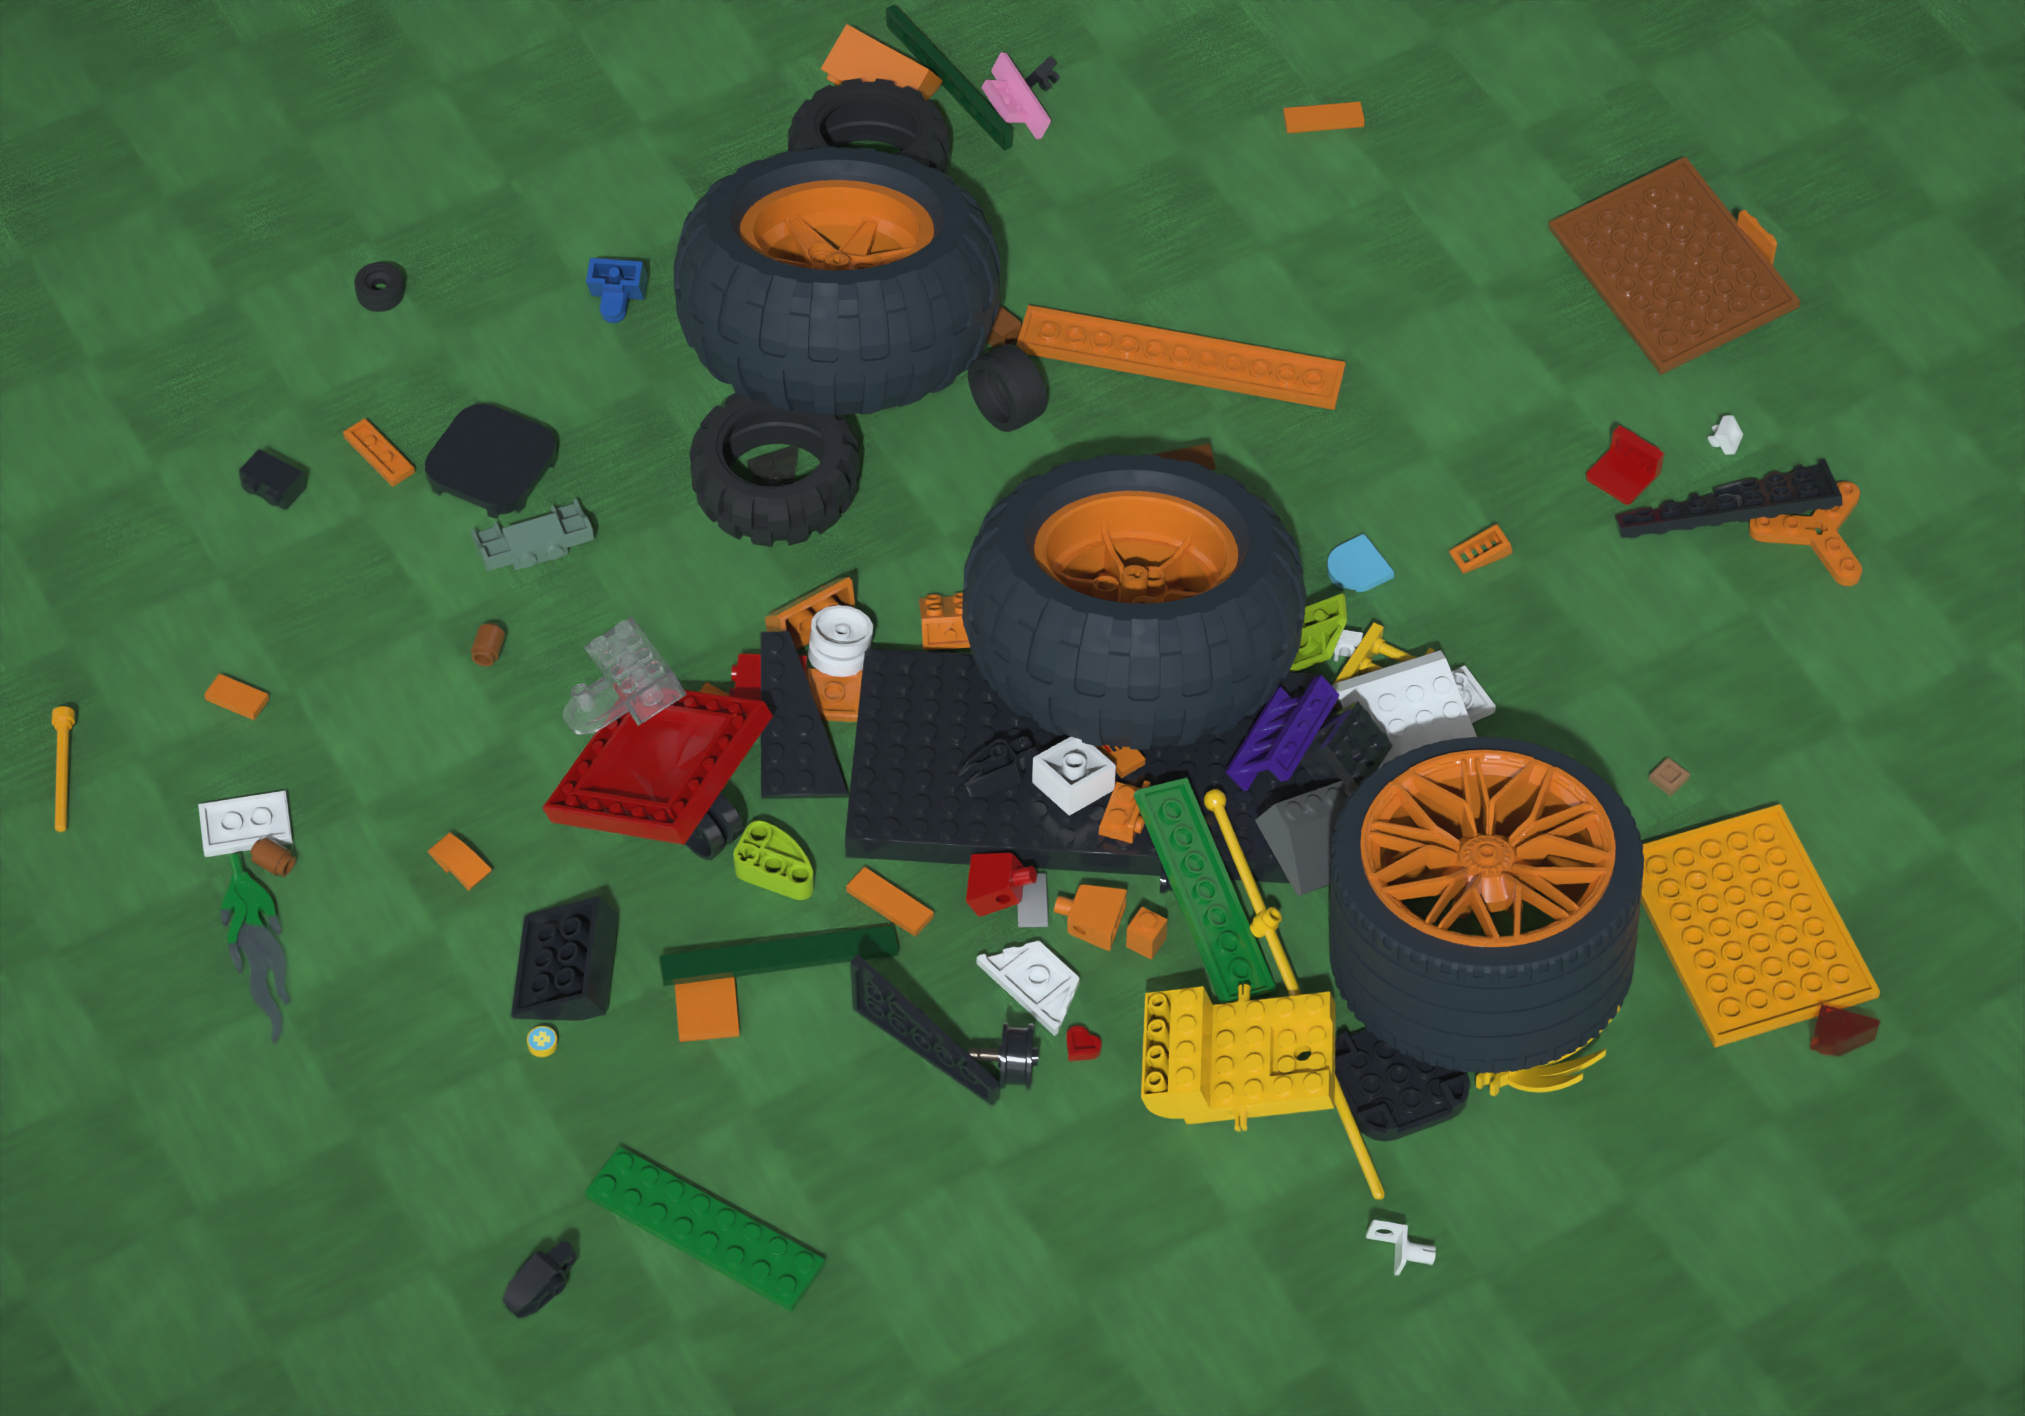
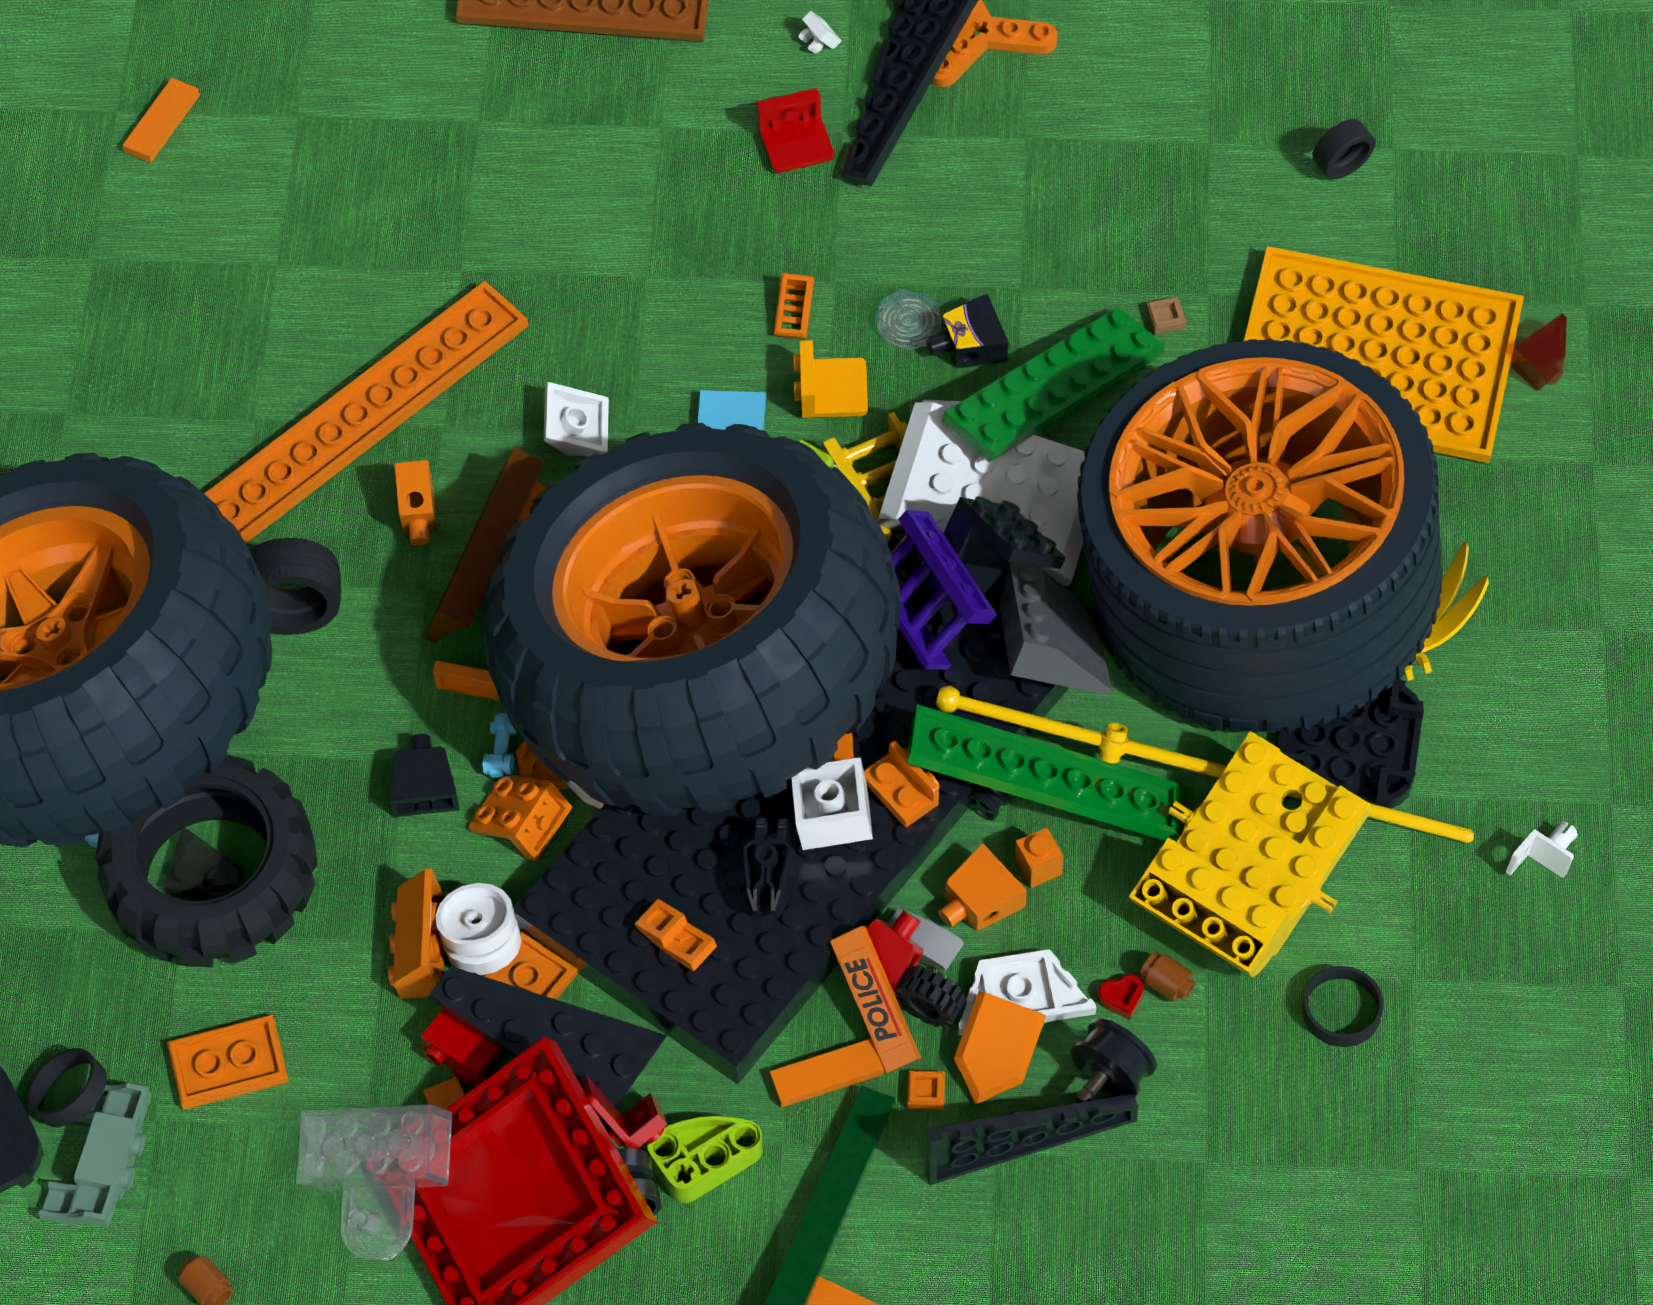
camera: 55 degrees left, 5 degrees up
none -> black tyre [27,1048,106,1127]
none -> orange tile [167,1014,289,1110]
none -> black torso [390,734,460,817]
none -> orange torso [394,460,437,546]
none -> white slope [544,382,609,456]
none -> red bracket [581,1075,667,1149]
none -> orange slope [635,899,717,972]
none -> light orange bracket [794,340,868,418]
none -> orange tile [830,926,921,1073]
none -> clear light blue tile [877,290,941,349]
none -> black tyre [895,965,966,1028]
none -> orange tile [908,1070,945,1110]
none -> black torso [927,294,1009,368]
none -> green plate [942,307,1165,462]
none -> orange tile [954,991,1046,1105]
none -> dark orange brick [1140,952,1195,1002]
none -> black tyre [1302,966,1383,1047]
none -> black tyre [1312,119,1376,179]

